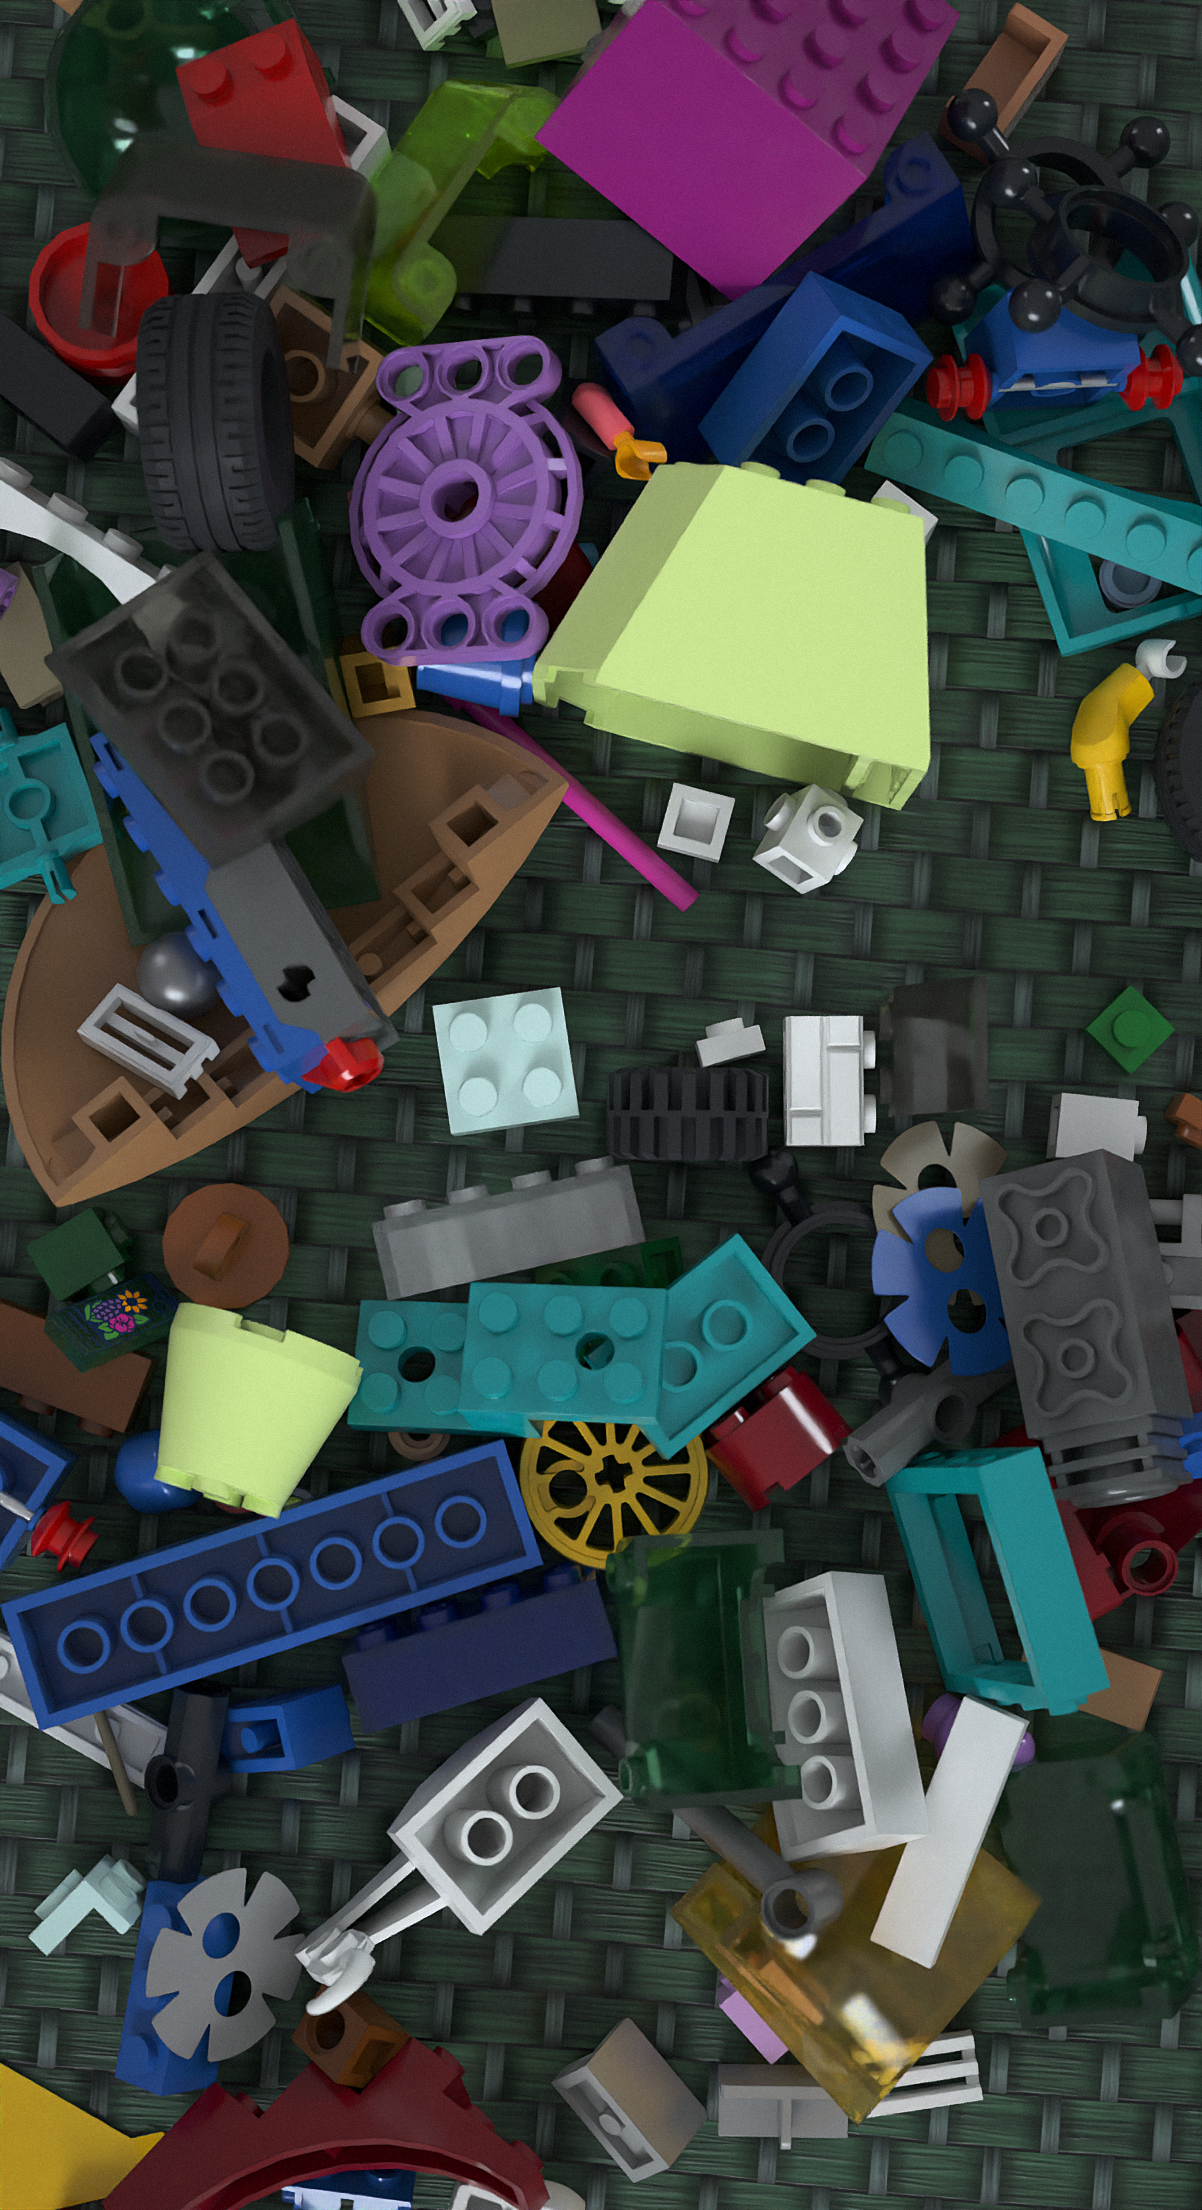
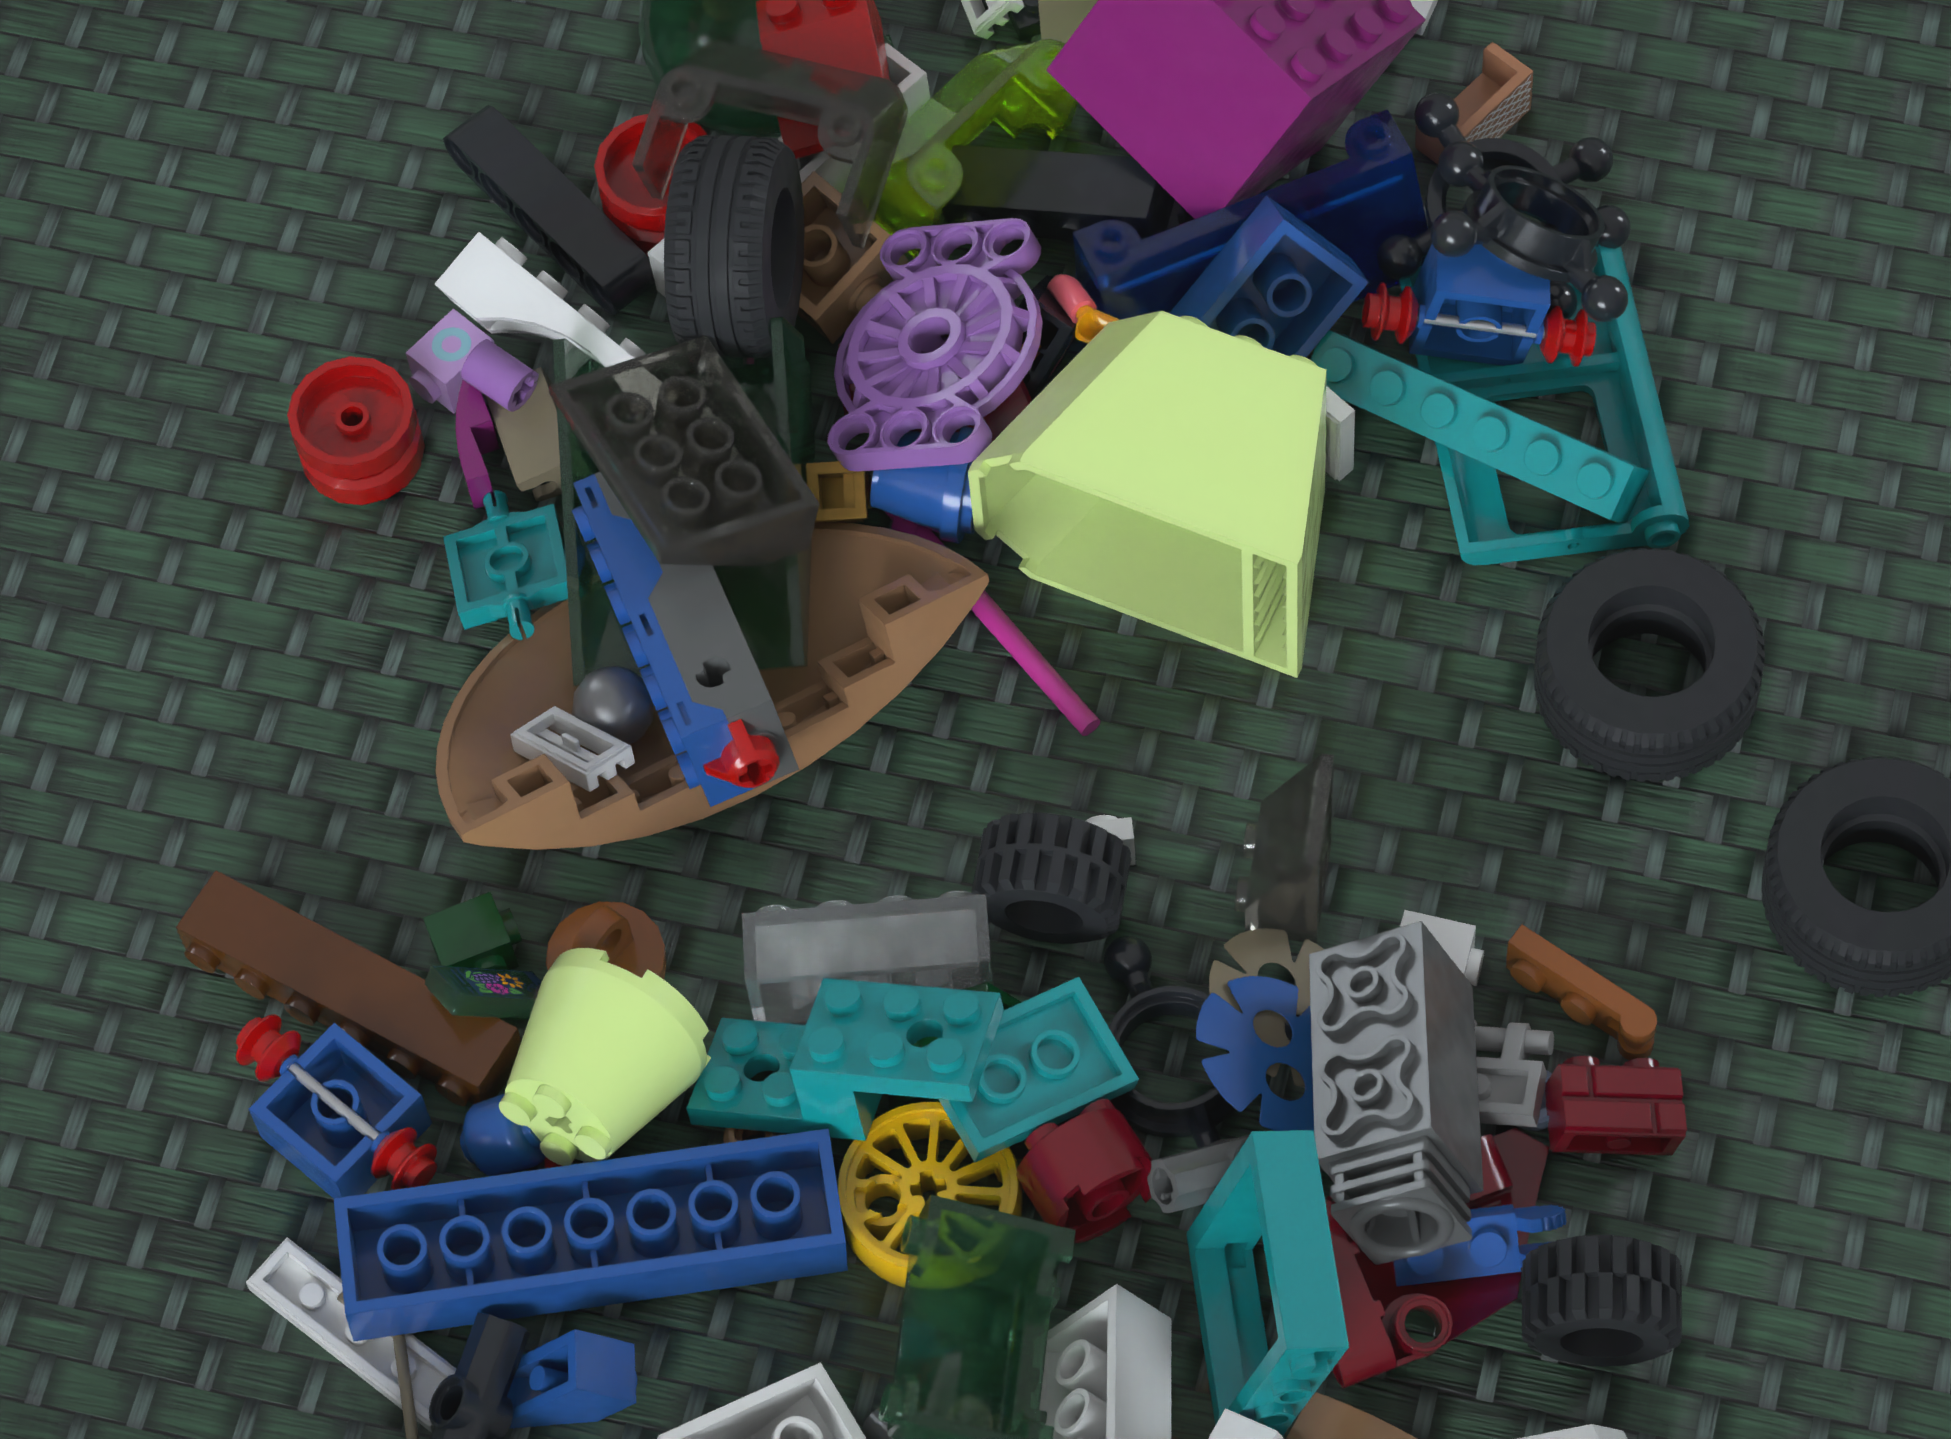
camera: 15 degrees right, 25 degrees down
clear blue brick [342,1560,619,1734] -> none
light aqua brick [432,987,580,1136] -> none
white plate [657,782,735,863] -> none
white brick [752,783,864,894] -> none
white brick [783,1016,876,1147] -> none
yellow arm [1070,639,1187,821] -> none
green plate [1082,984,1176,1076] -> none
sand blue tile [1096,559,1162,612] -> none

